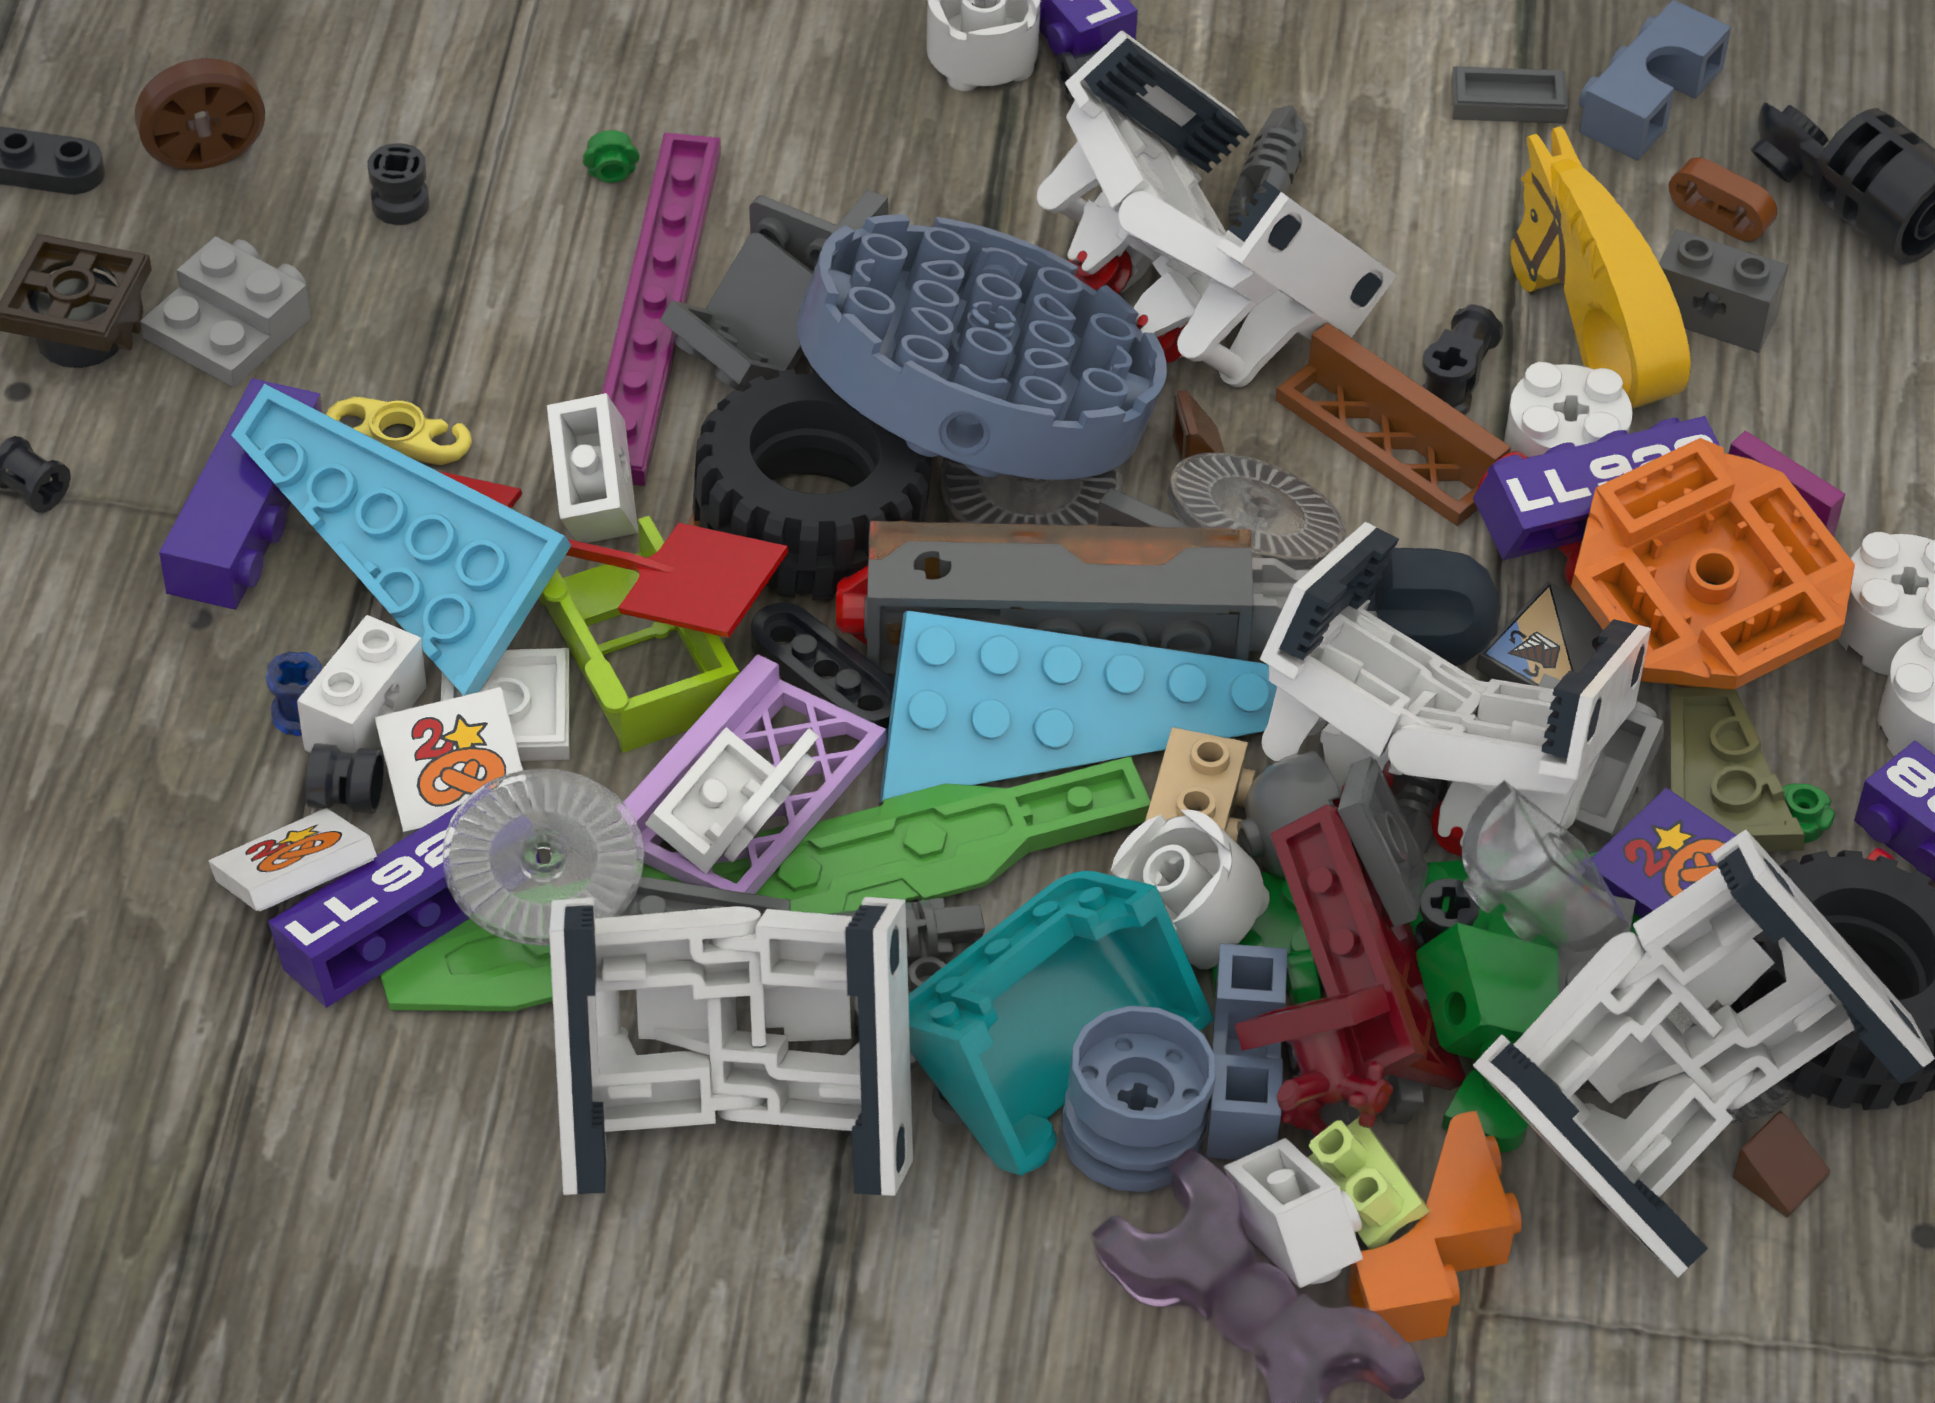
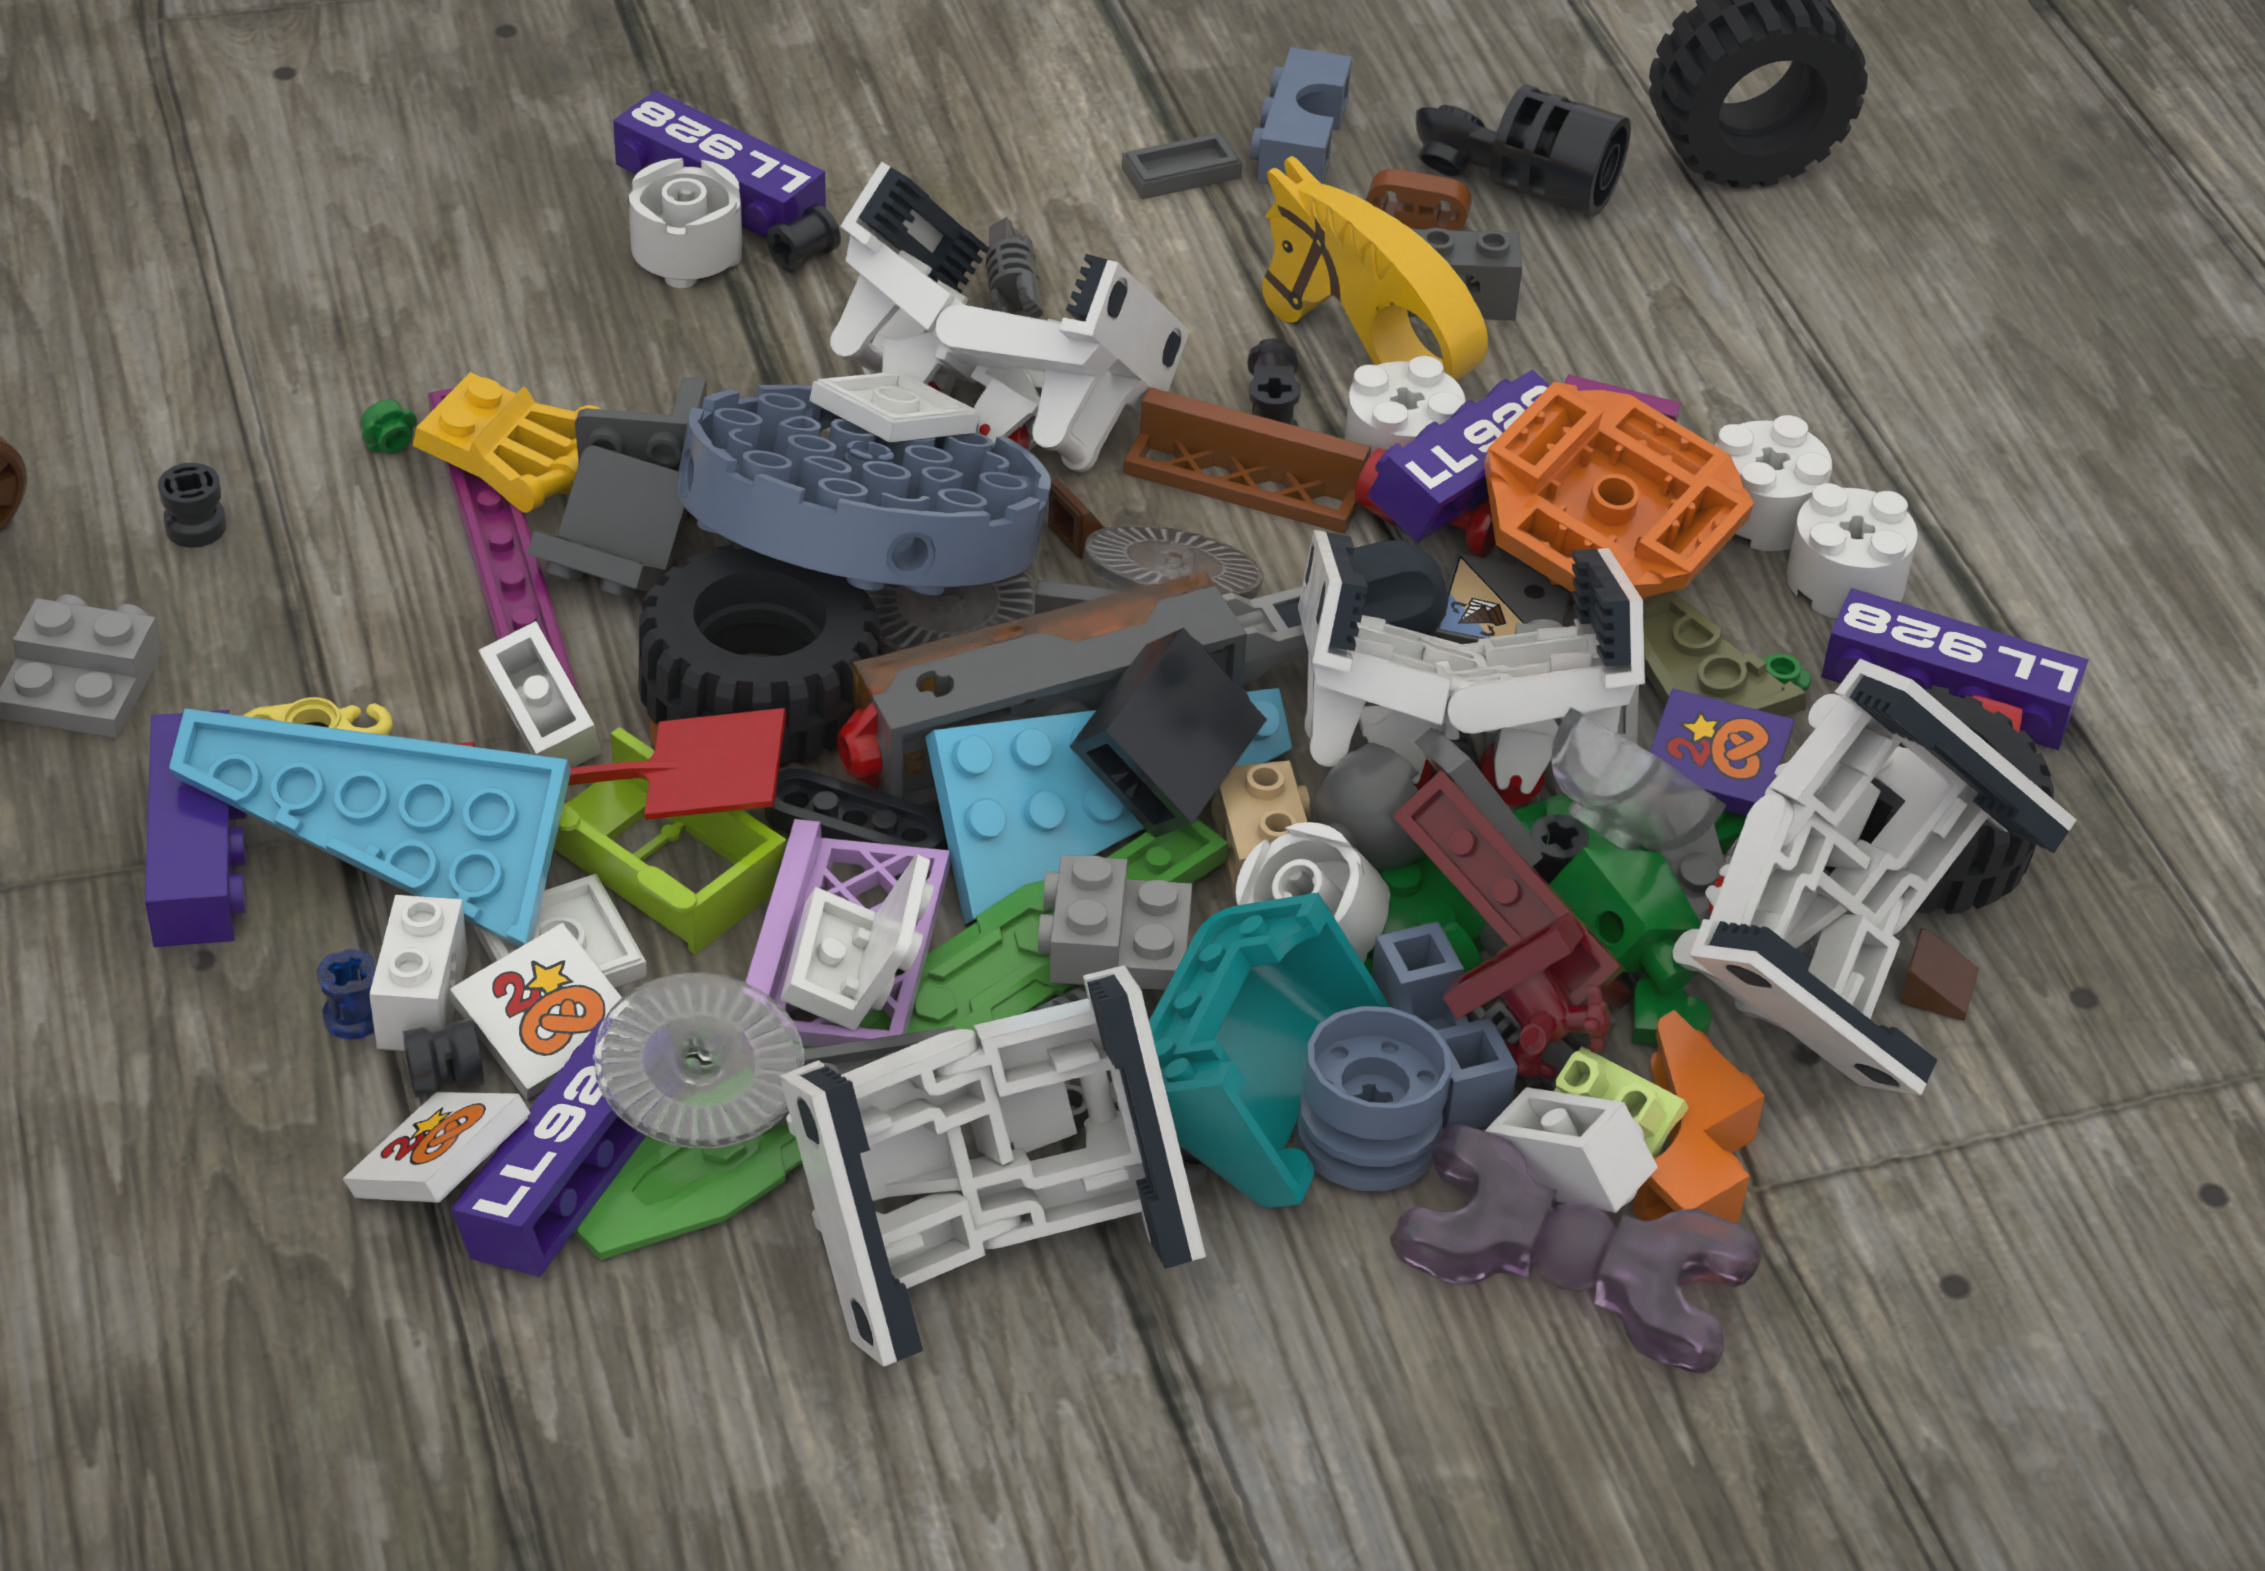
camera: 25 degrees left, 5 degrees down
none -> yellow plate [412,372,601,513]
none -> white tile [809,371,980,443]
none -> light grey plate [1038,855,1192,990]
none -> black brick [1069,627,1267,838]

